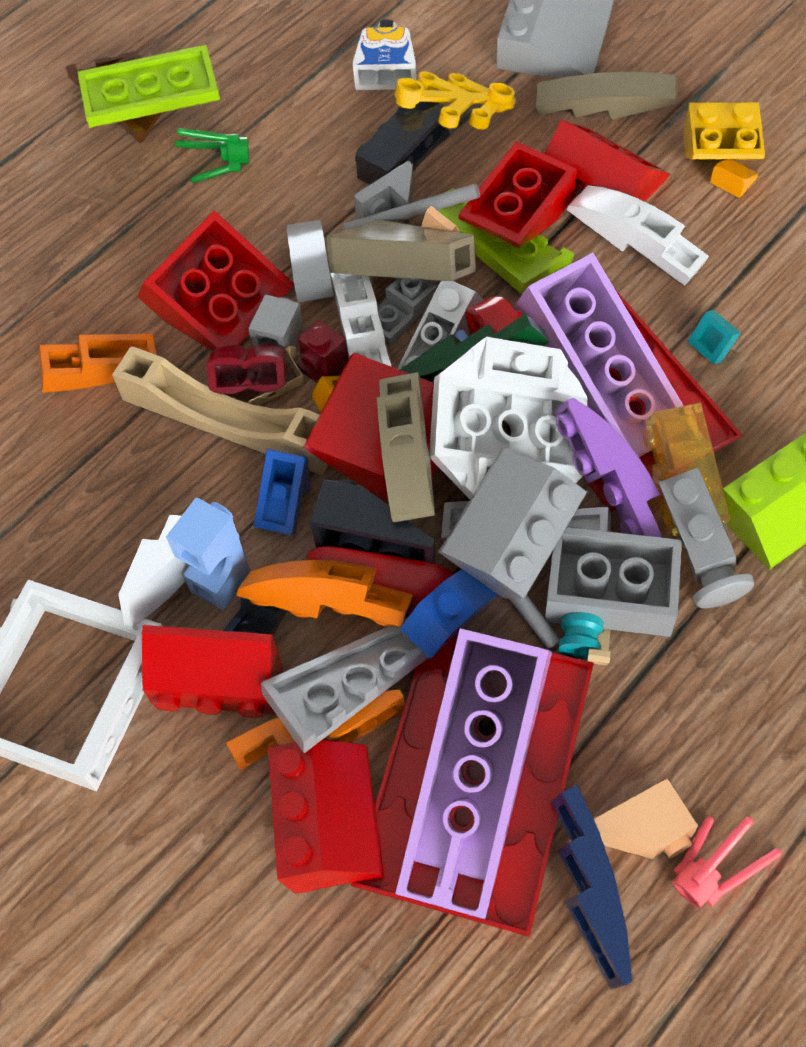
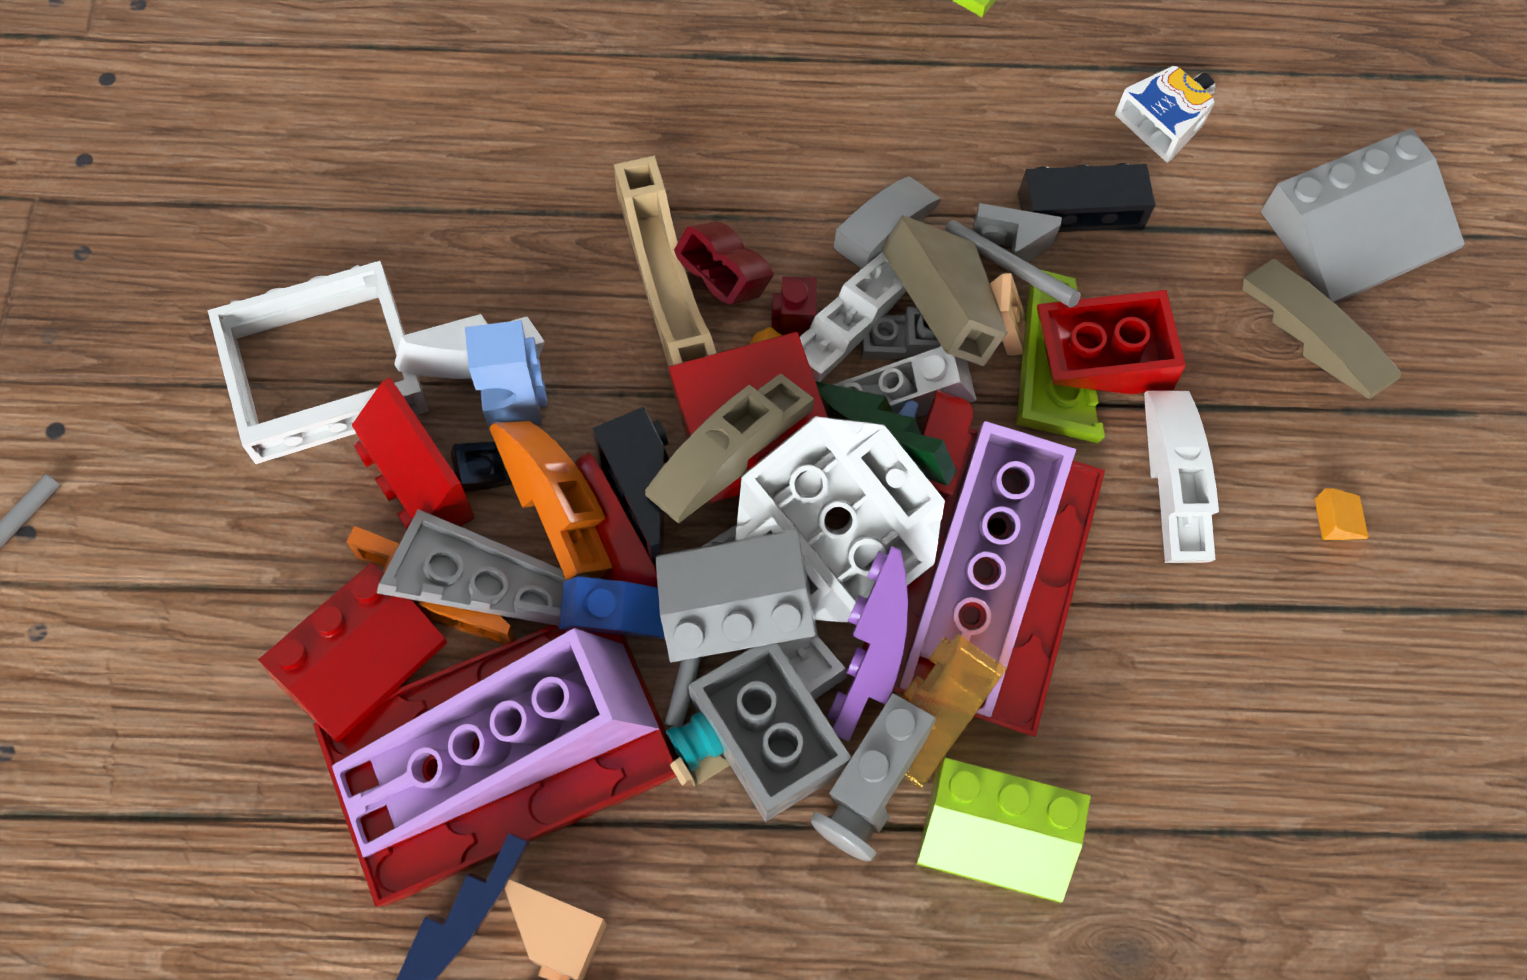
camera: 40 degrees right, 5 degrees up
orange slope [38,334,157,393] -> none
red slope [137,210,294,351] -> none
green plant [174,128,250,183] -> none
light grey brick [248,294,303,348] -> none
tan piece [248,346,303,406] -> none
blue slope [254,449,311,535] -> none
yellow plant [394,71,516,130] -> none
red slope [544,119,670,202] -> none
yellow slope [683,102,765,159] -> none
teal tile [687,310,741,364] -> none

